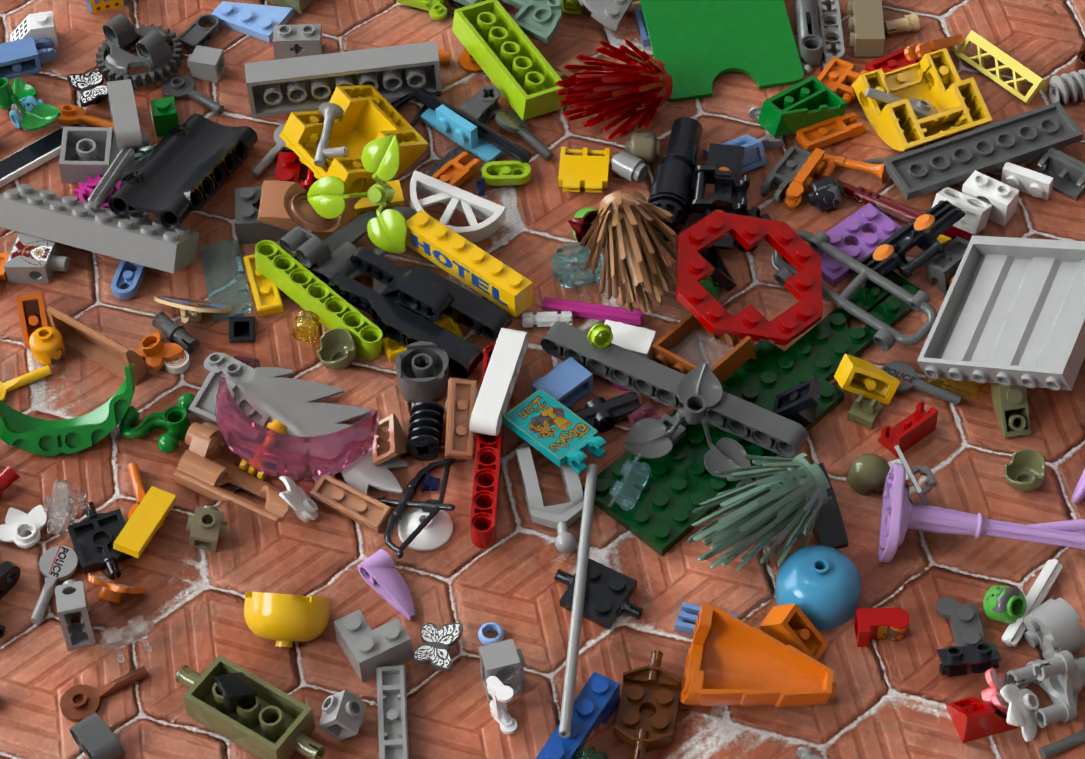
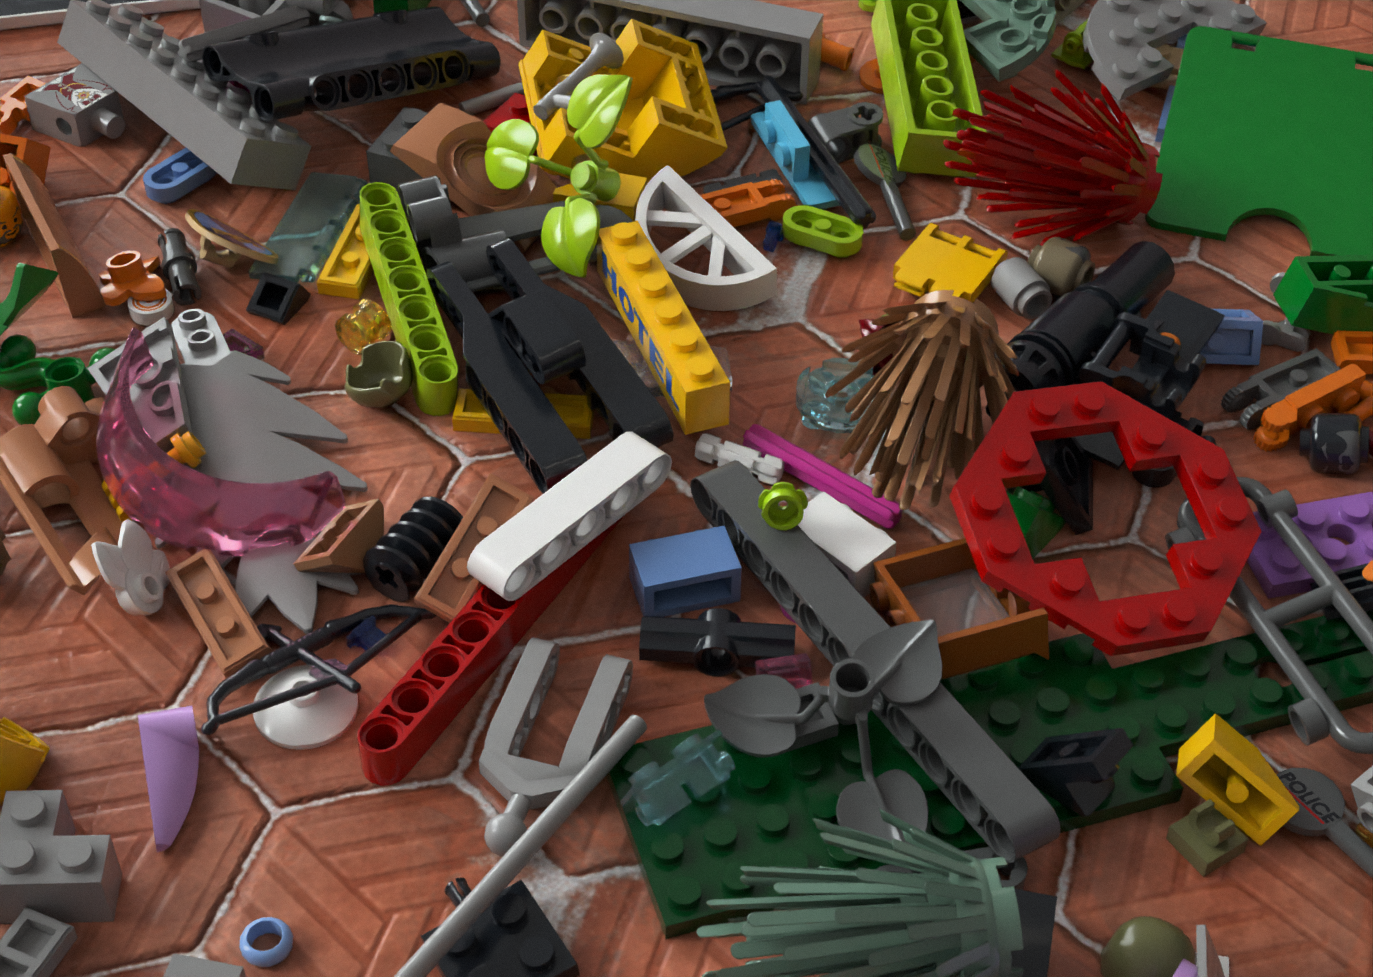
camera: 25 degrees right, 5 degrees down
dark grey brick [395,341,450,402] -> none
dark grey animal [413,622,463,672] -> none
teal tile [502,388,607,474] -> none
red hinge [878,401,938,457] -> none

